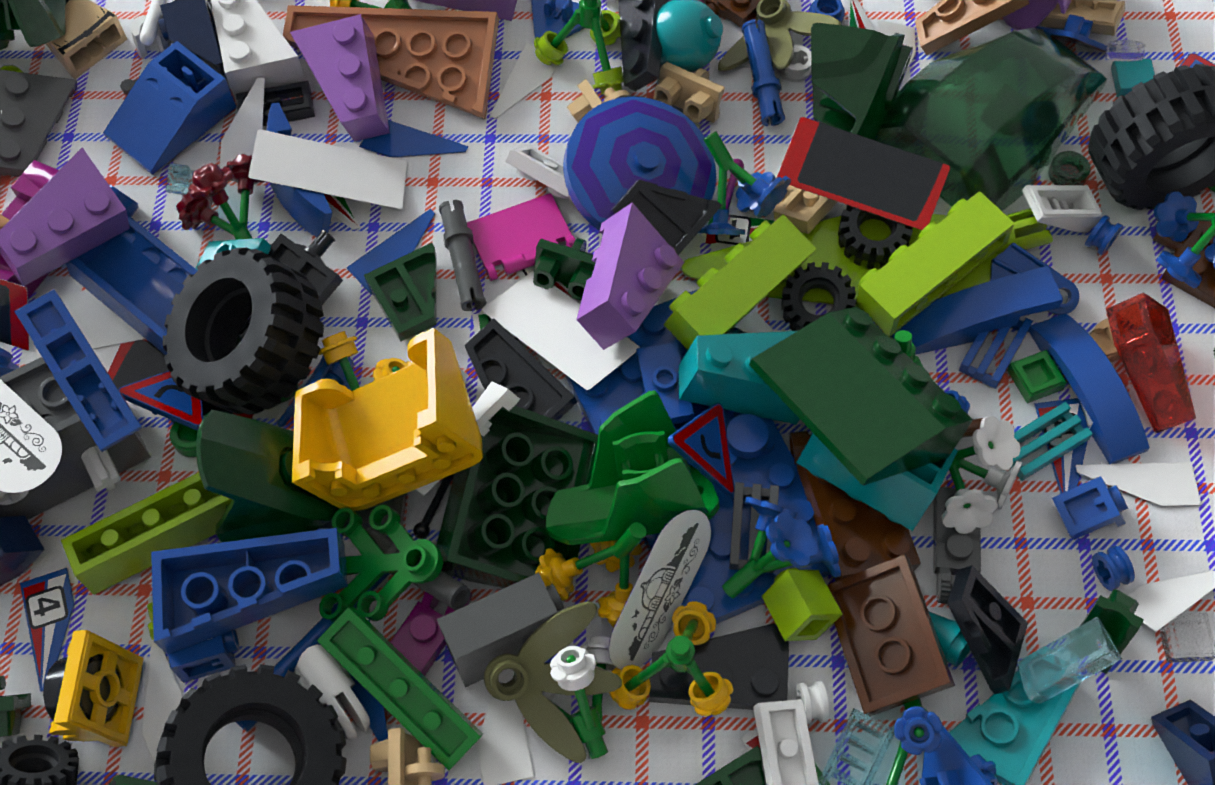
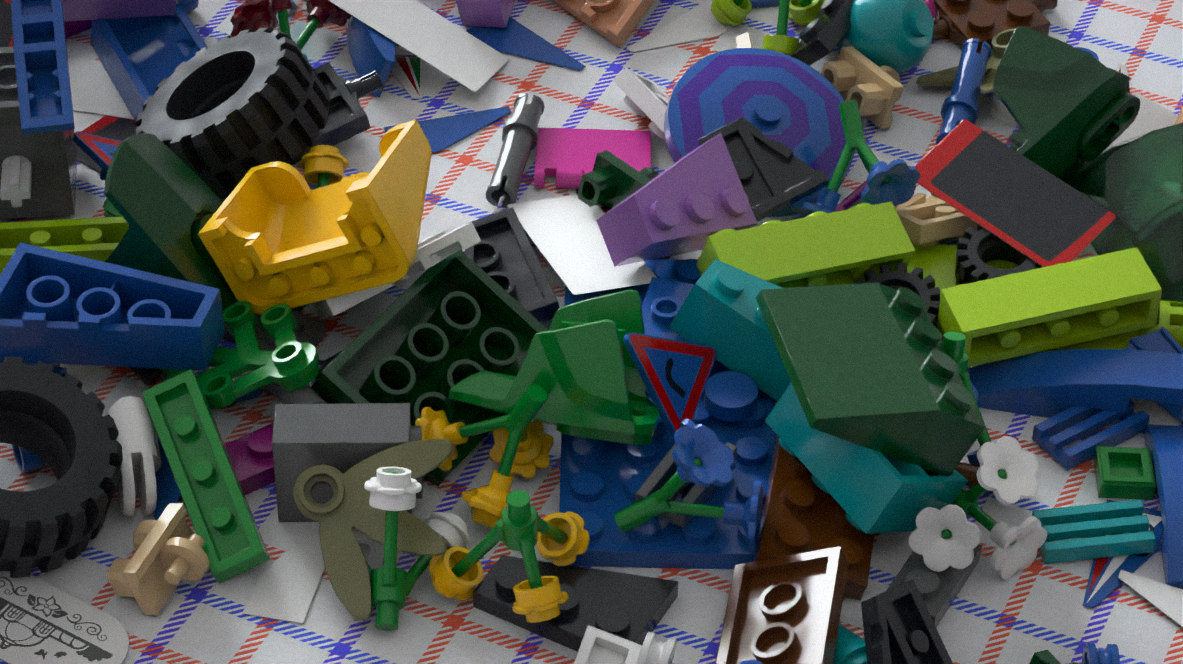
camera: 20 degrees right, 20 degrees down
dark green wing [364,242,437,342] -> none
white sticker [609,510,711,669] -> none
lime brick [761,568,843,641] -> none
blue bracket [1052,476,1128,540] -> none

